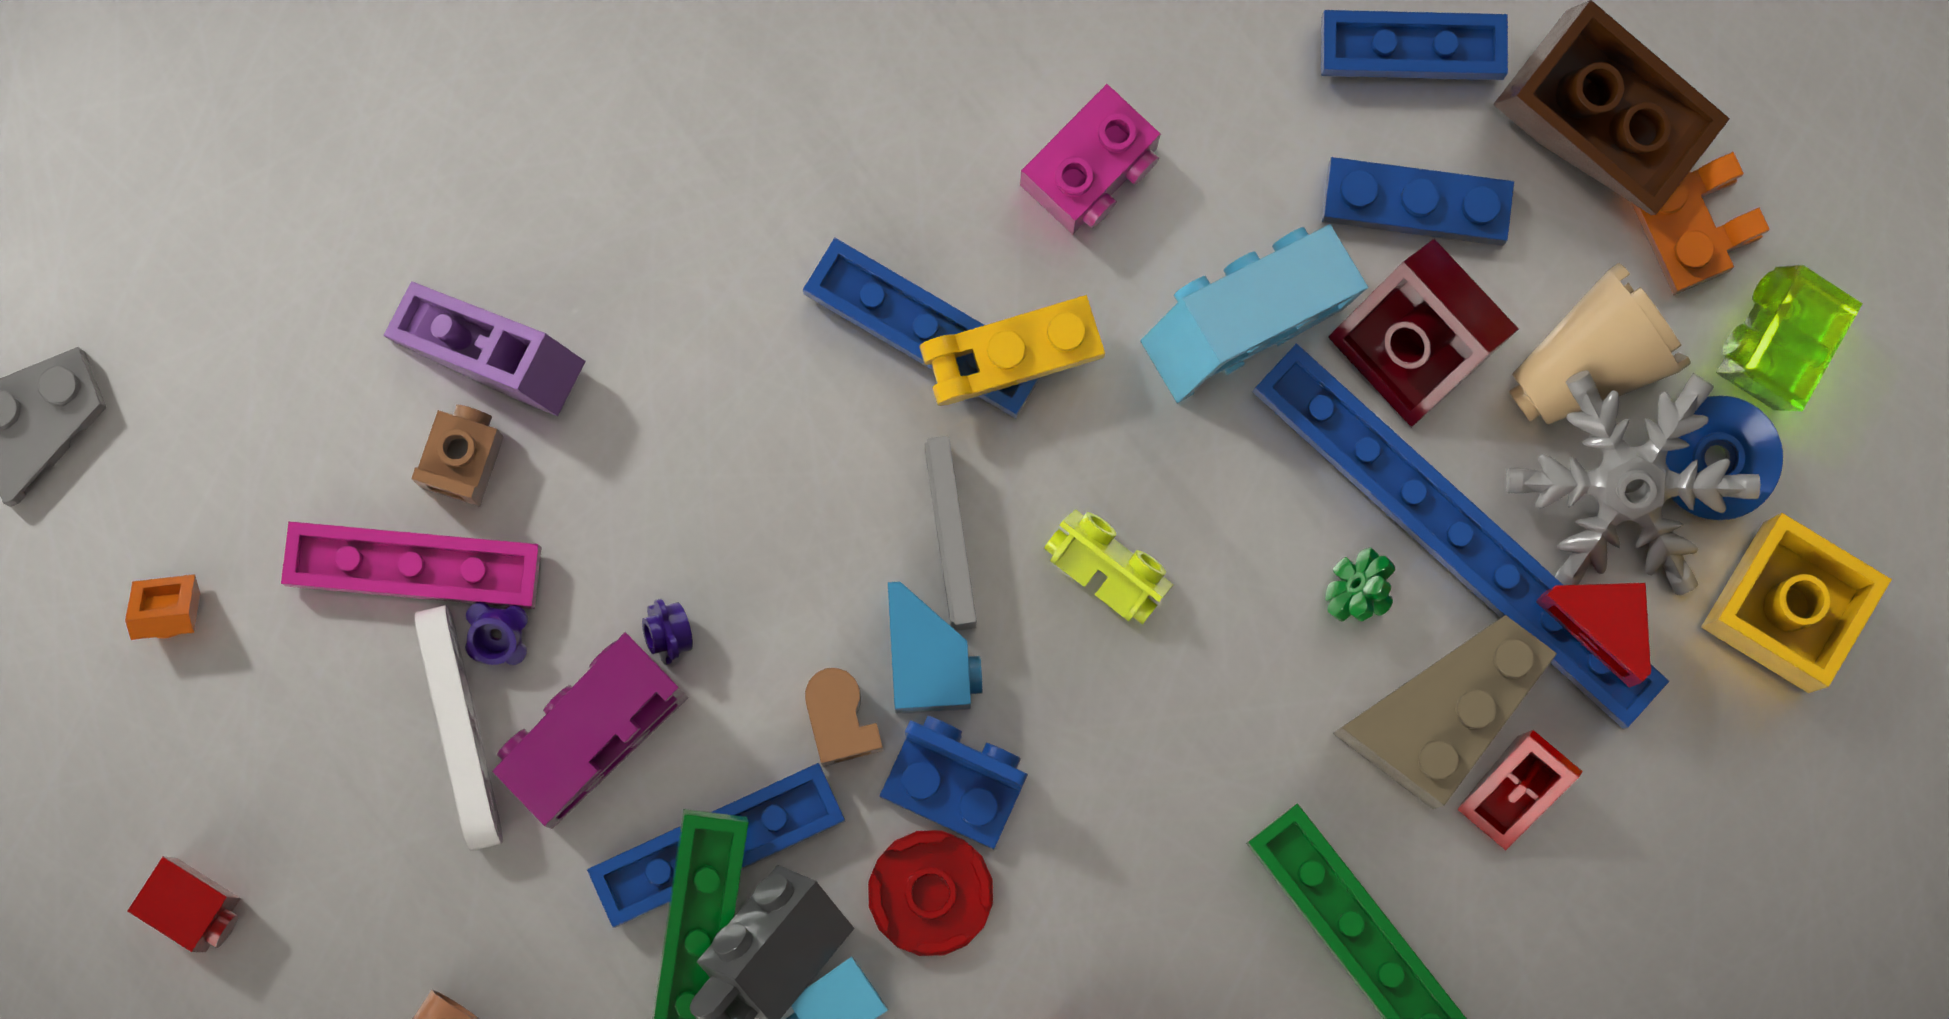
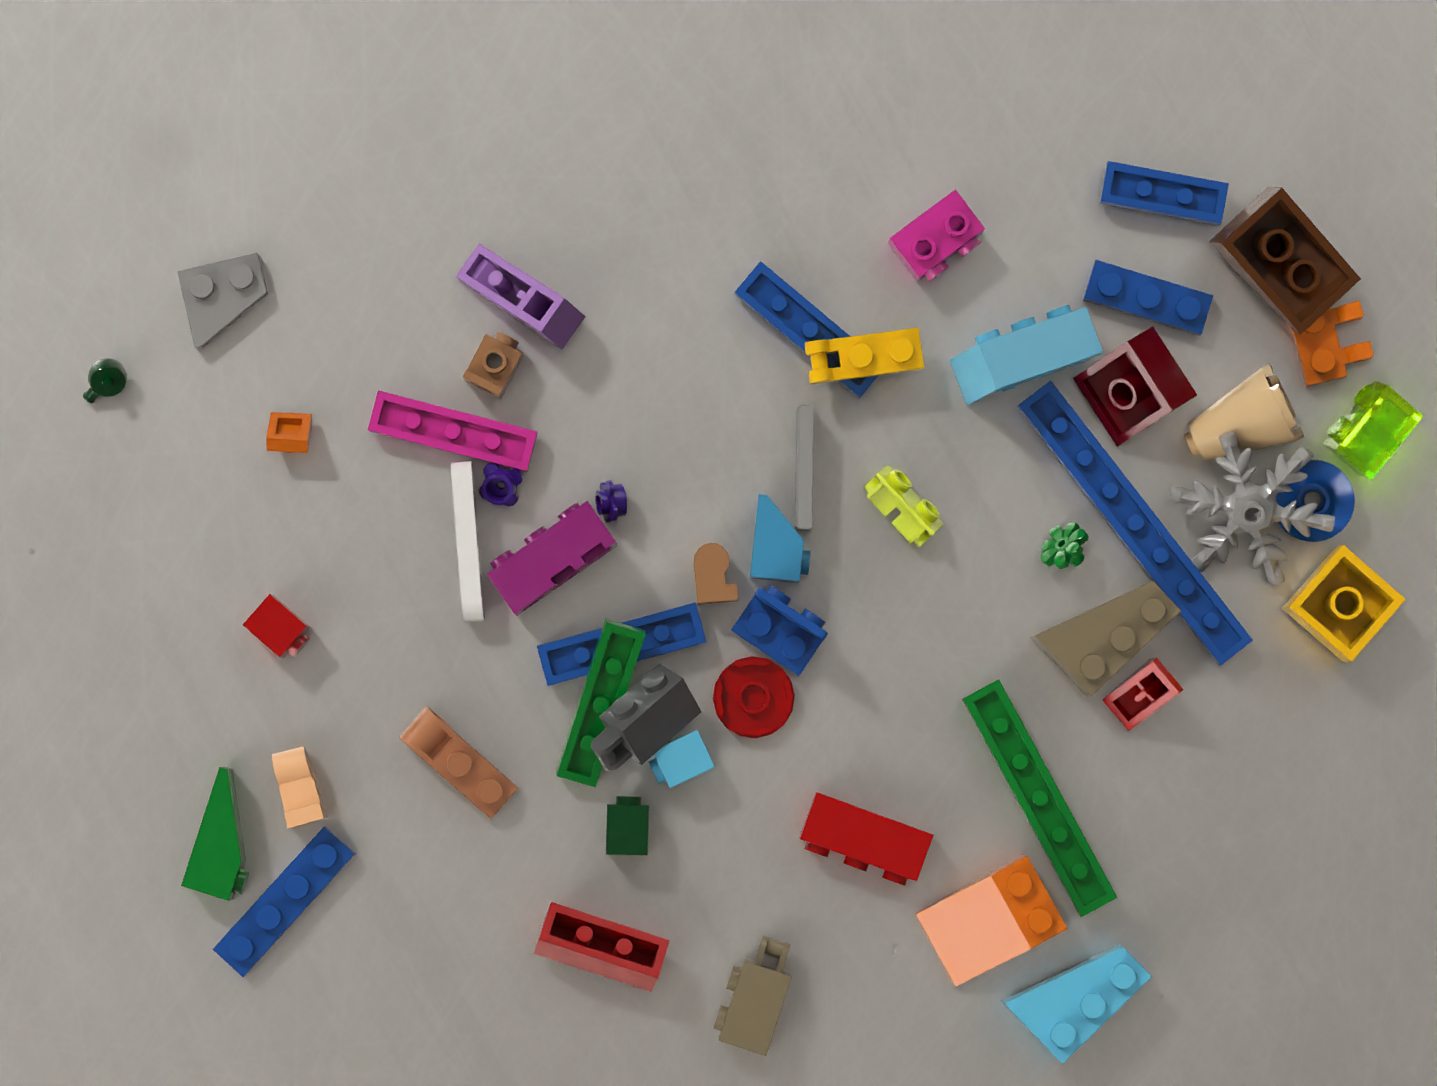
camera: 10 degrees right, 5 degrees up
red slope [1536,583,1651,688] -> none

